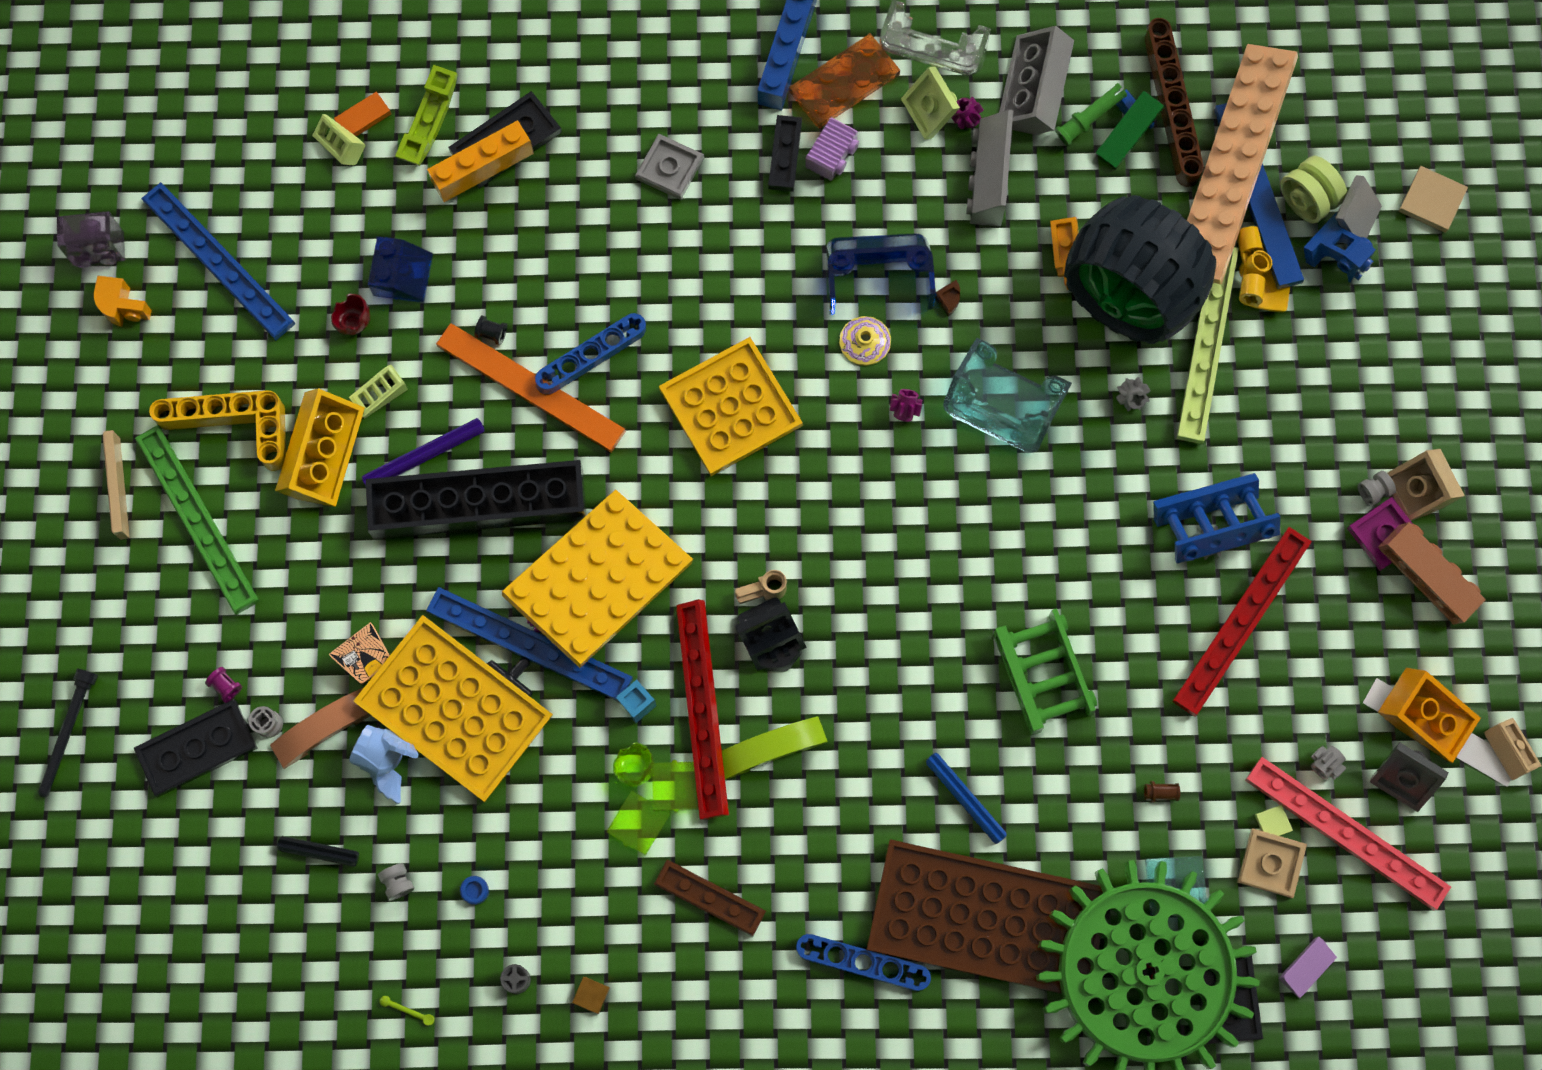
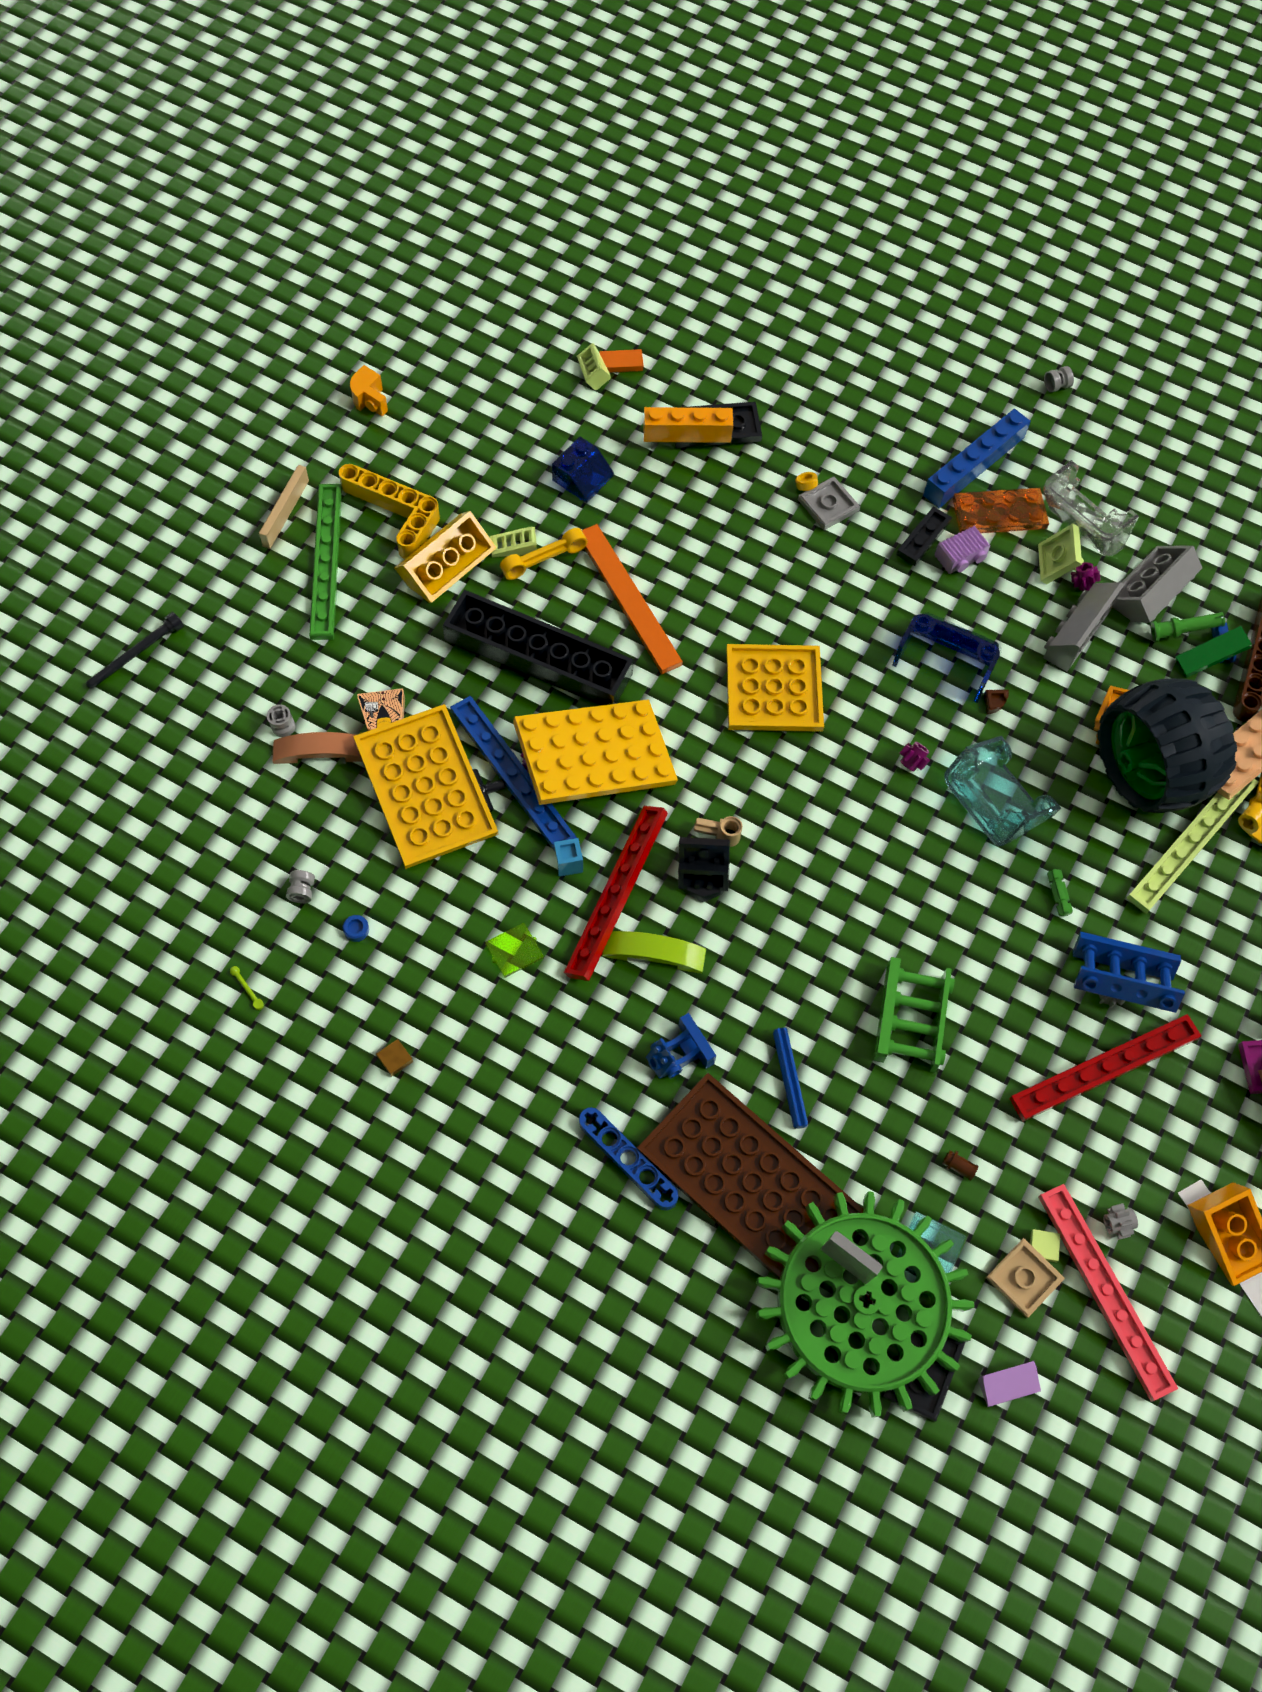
camera: 25 degrees right, 10 degrees down
clear purple brick [57,211,125,267] -> none
black tile [134,699,258,798] -> none
blue tile [141,182,295,341] -> none
magenta bush [205,667,242,703] -> none
black axle [277,836,359,866] -> none
dark red hair [331,293,371,335] -> none
light blue helmet [349,725,419,804] -> none
dark purple axle [362,418,484,486] -> none
lime slope [395,65,458,166] -> none
black bush [474,315,508,345] -> none
dark grey wheel [500,964,531,994] -> none
blue beam [535,313,646,394] -> none
clear neon green hair [613,742,654,787] -> none
clear neon green piece [652,760,699,813] -> none
reddish brown tile [654,859,766,937] -> none
dish [839,316,891,366] -> none
light grey gear [1116,377,1151,411] -> none
dark grey tile [1370,742,1449,812] -> none
none -> yellow piece [500,528,588,580]
none -> blue tile [646,1013,716,1079]
none -> yellow tile [795,472,818,491]
none -> tile [820,1231,883,1284]
none -> bright green axle [1047,869,1073,916]

